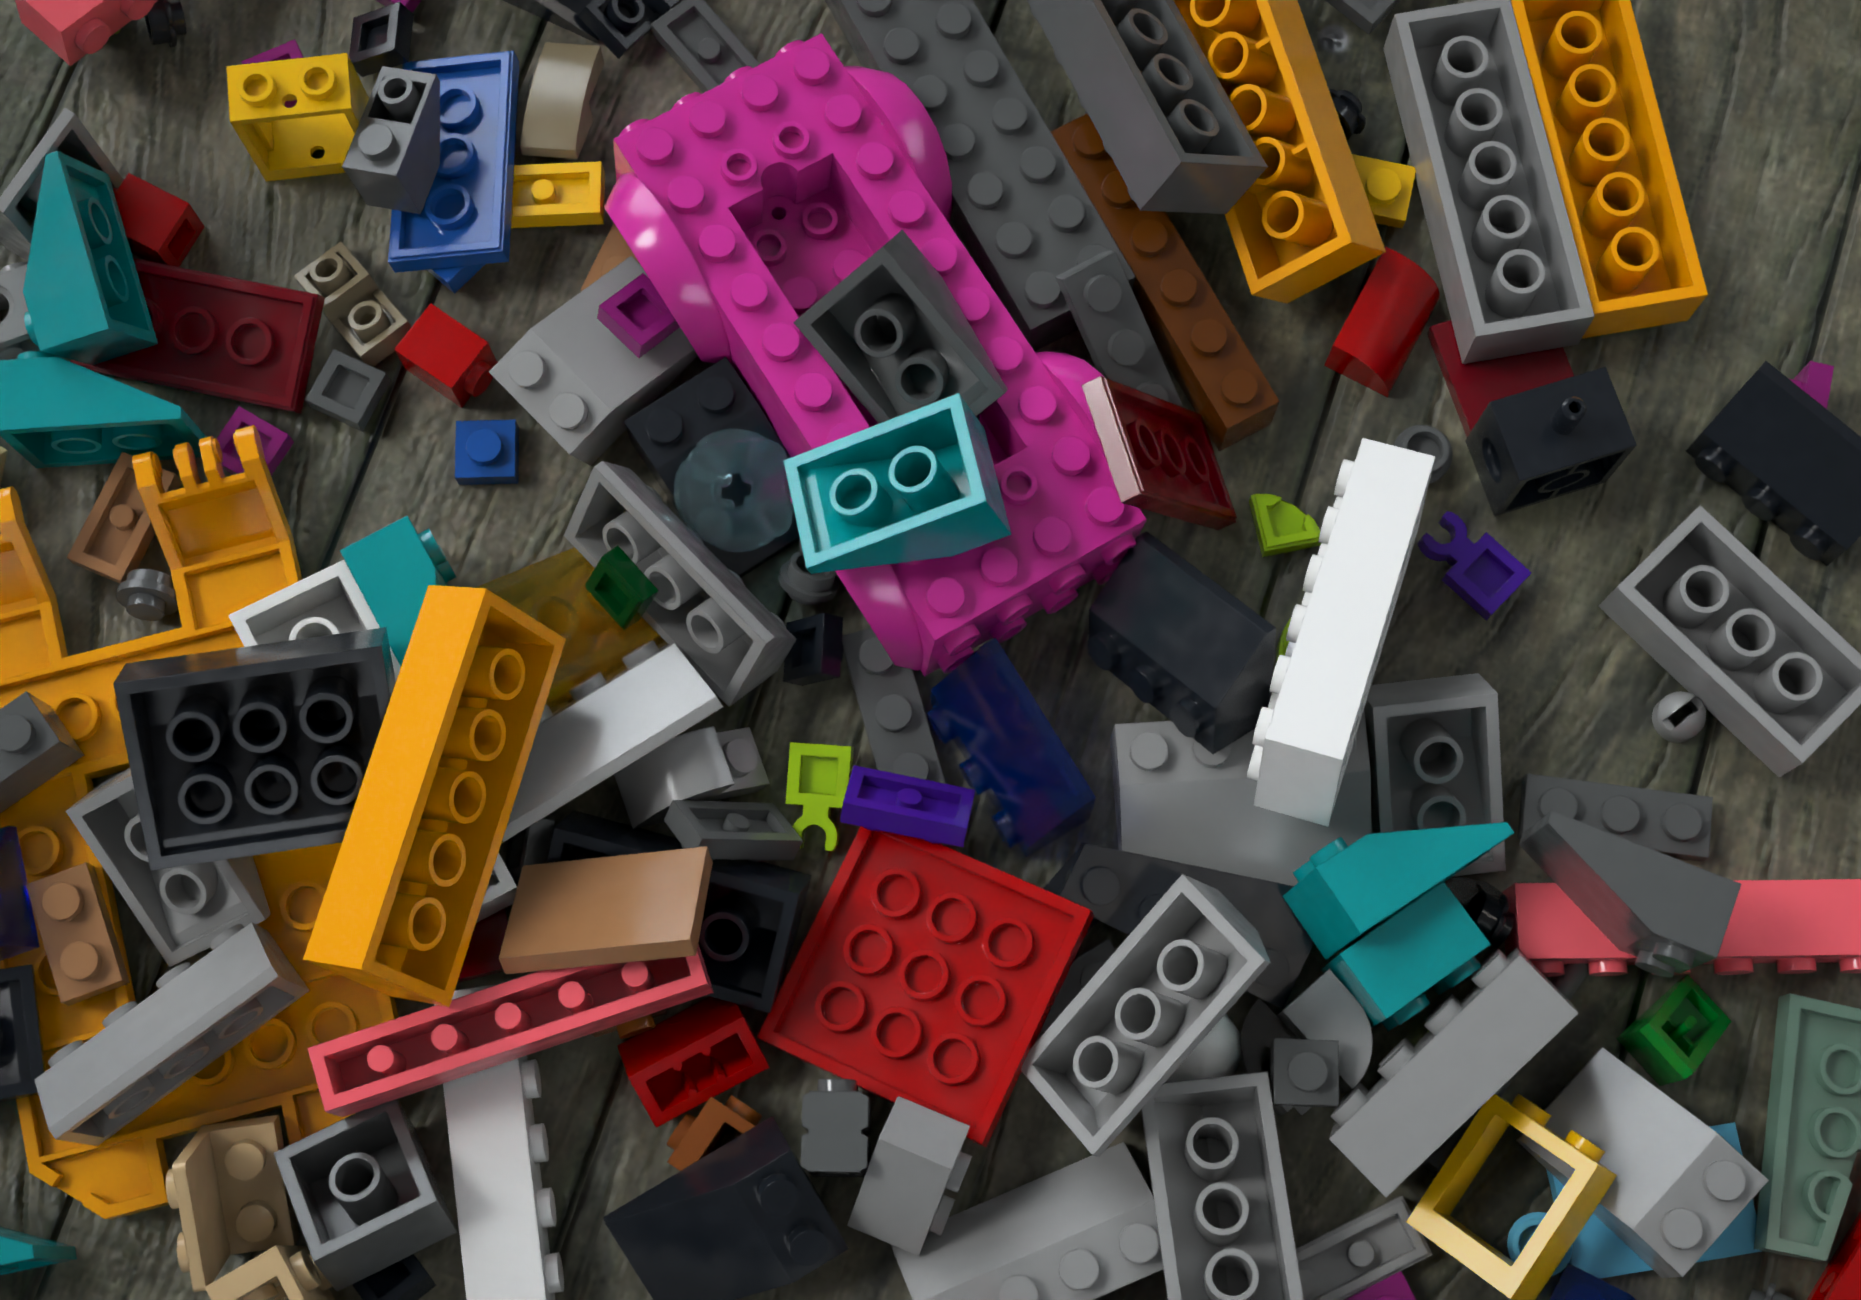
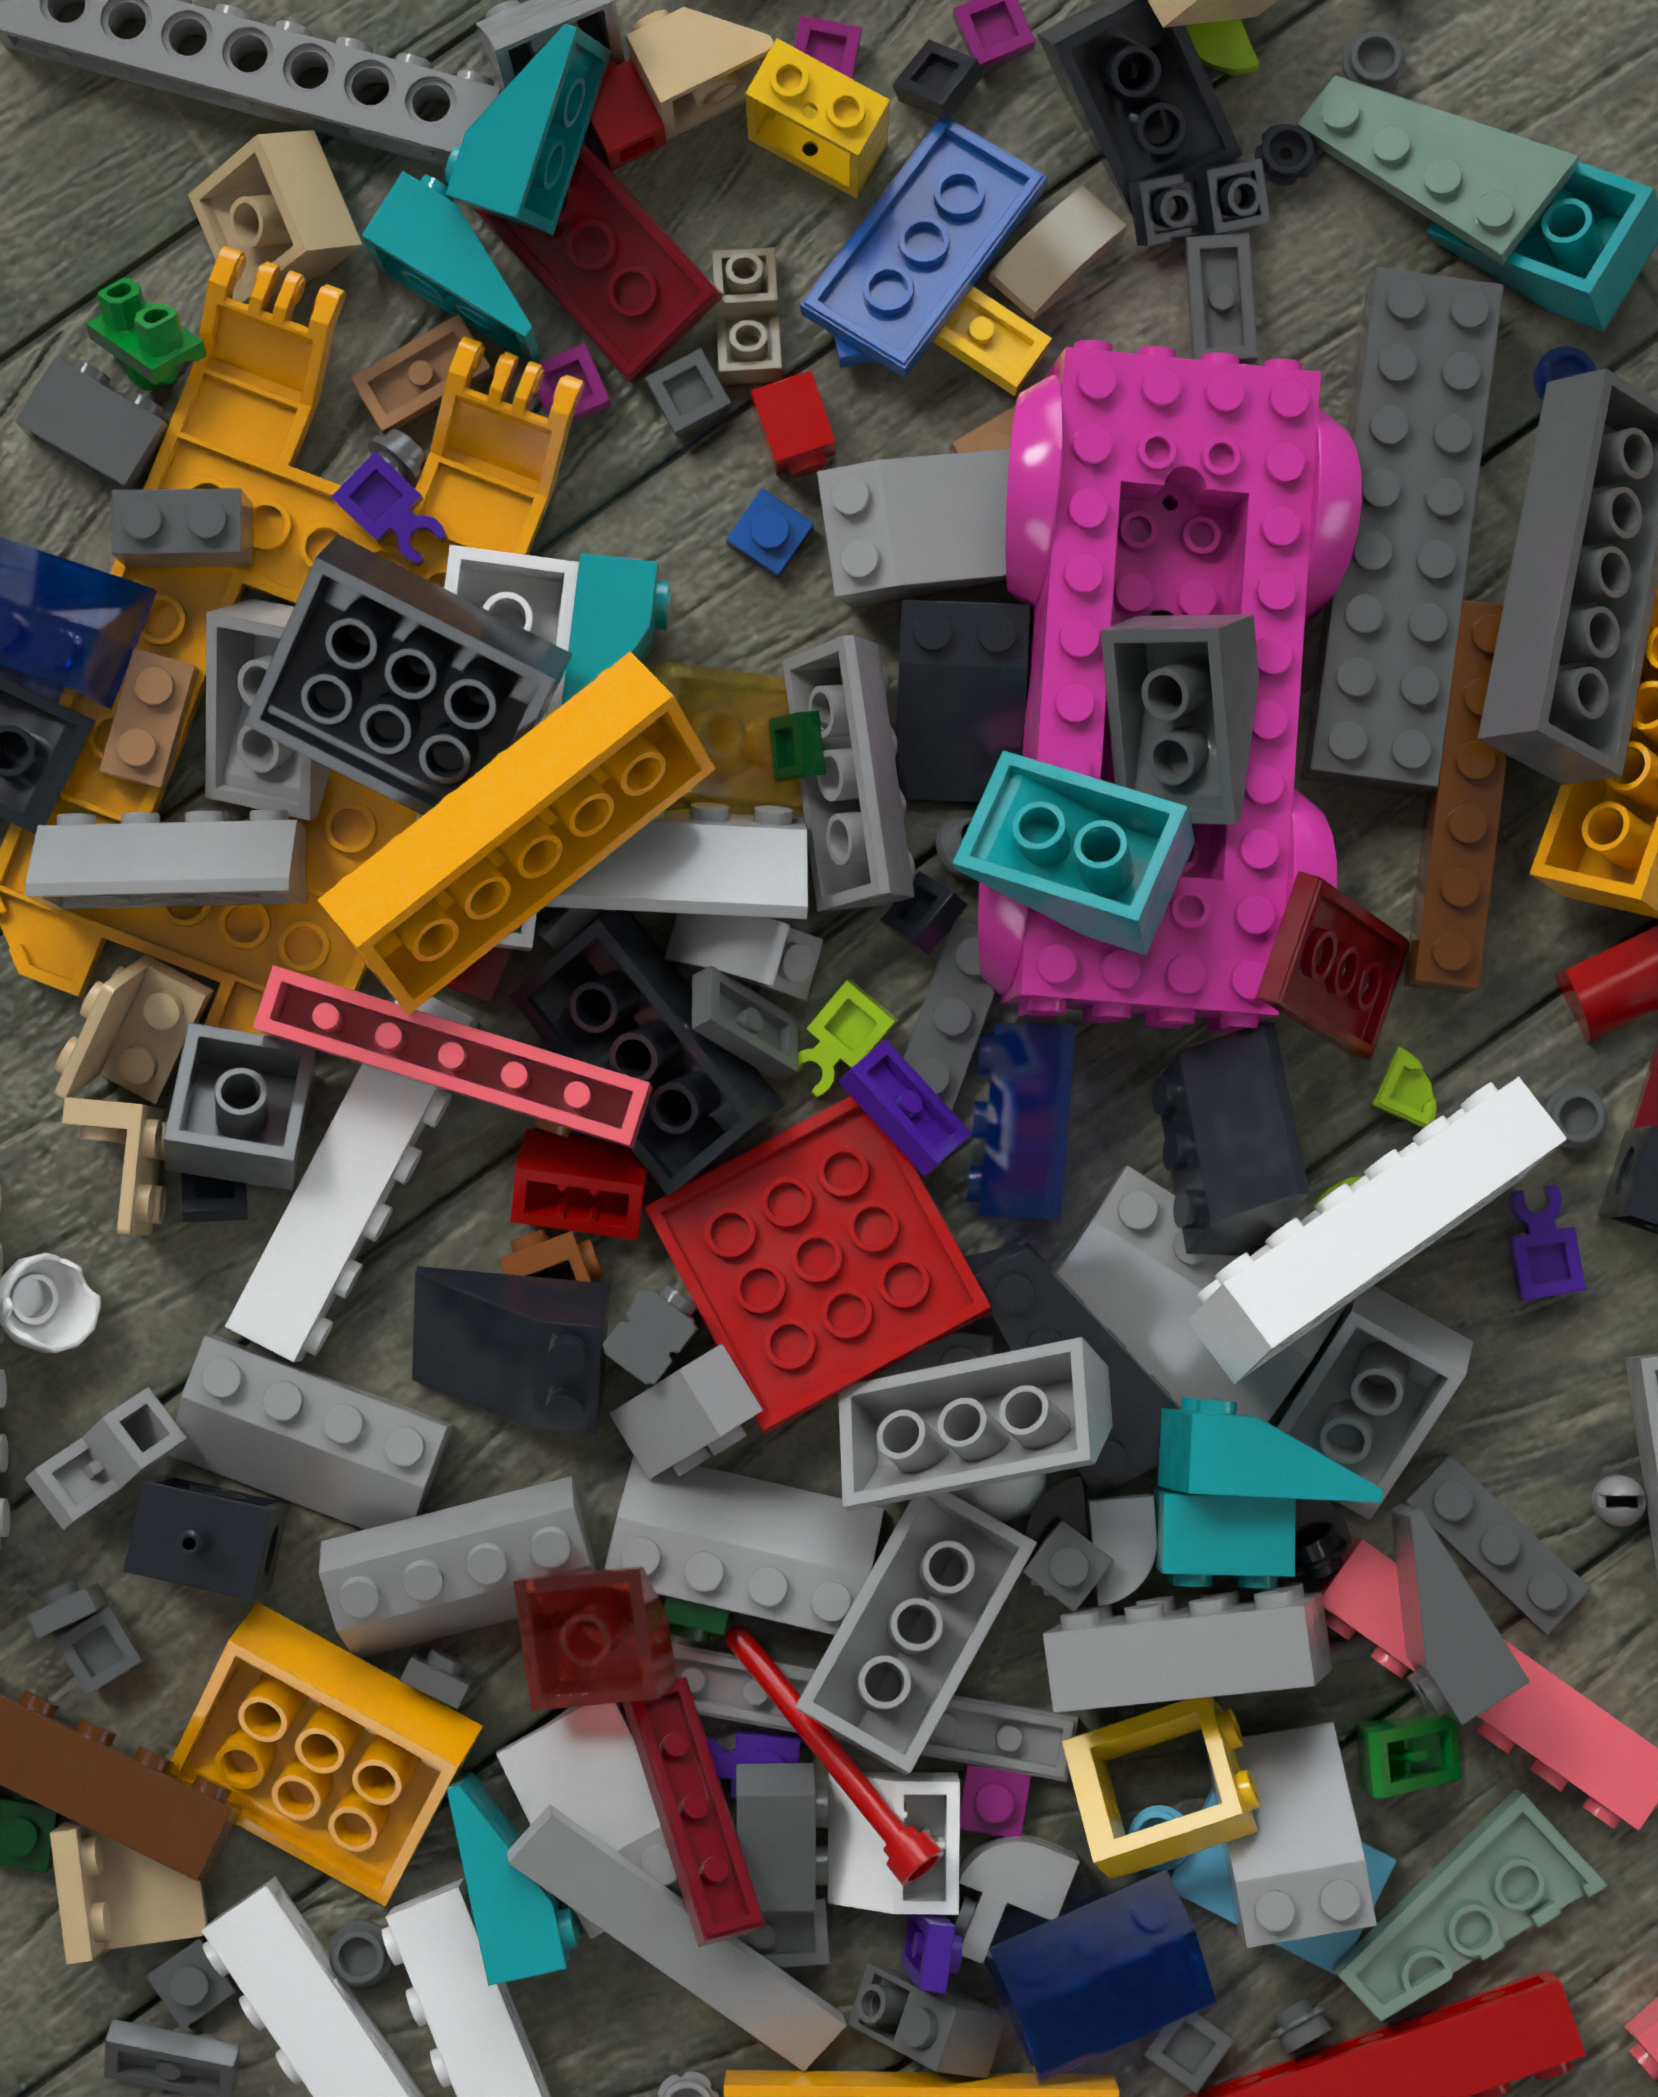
camera: 35 degrees right, 10 degrees up
dark grey slope [342,66,440,214] -> none
medium nougat tile [499,846,713,974] -> none
magenta plate [597,273,680,358] -> none
clear light blue plate [674,429,794,552] -> none
dark grey plate [1056,249,1184,408] -> none
none -> dark purple plate [331,451,448,567]
none -> tan slope [626,7,774,140]

